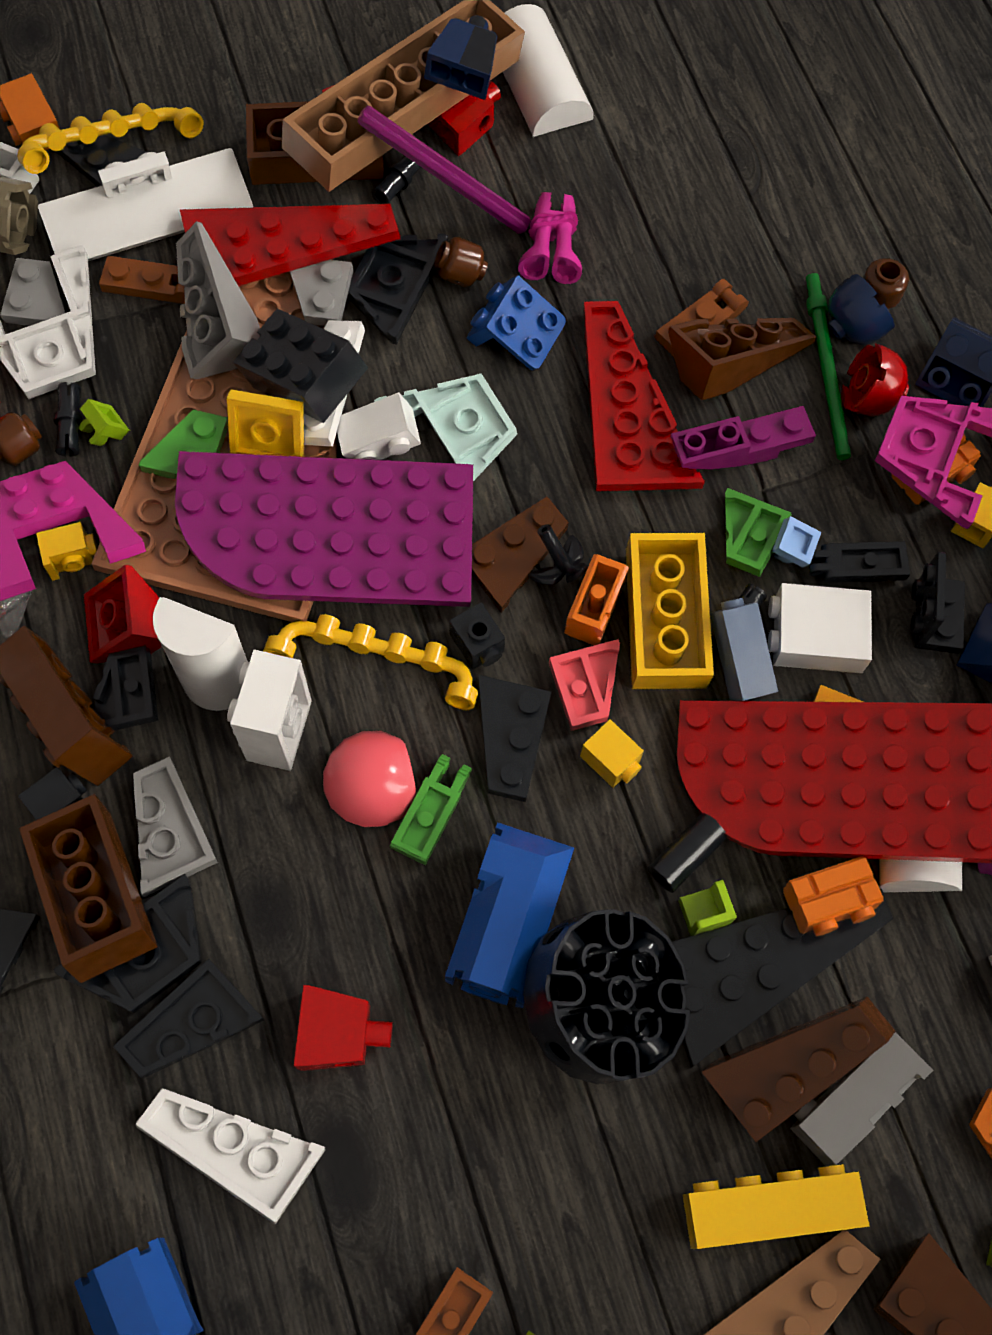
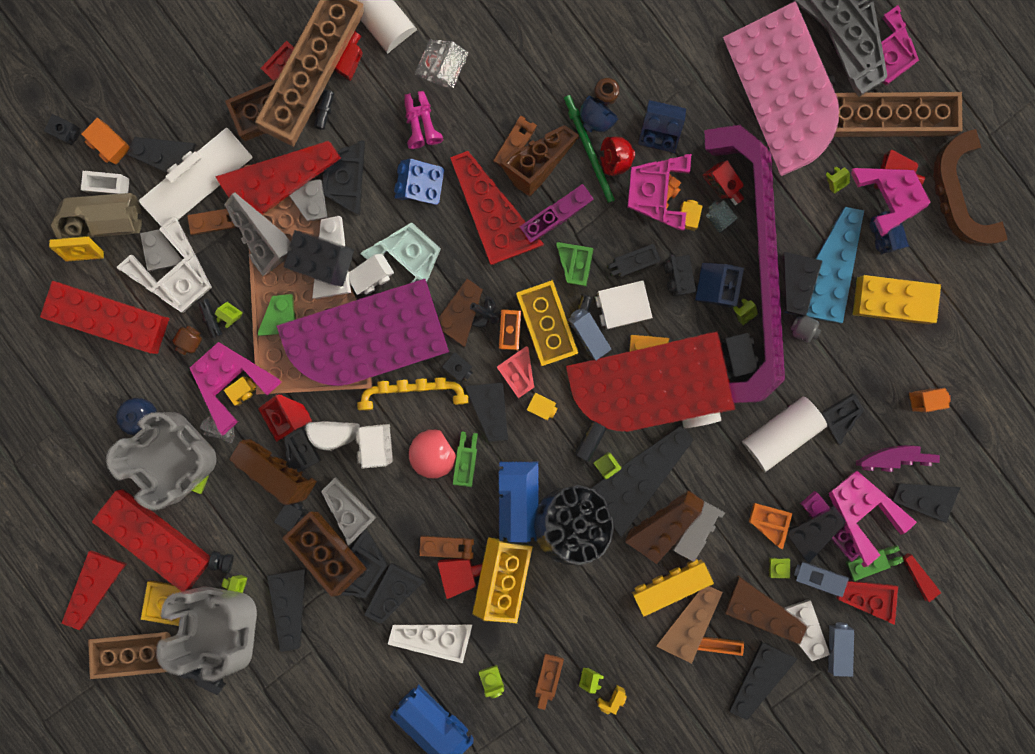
camera: 10 degrees left, 20 degrees up
yellow bar [17,103,204,174] -> none
yellow tile [227,389,304,457] -> none
magenta axle [357,105,531,234] -> none
dark blue torso [424,15,497,100] -> none
reddish brown head [434,237,488,288] -> none
light blue tile [772,516,821,567] -> none
orange brick [783,856,884,936] -> none
none -> clear slope [415,39,468,88]
none -> dark orange plate [420,536,474,559]
none -> yellow brick [473,538,532,623]
none -> lime bracket [479,665,504,698]

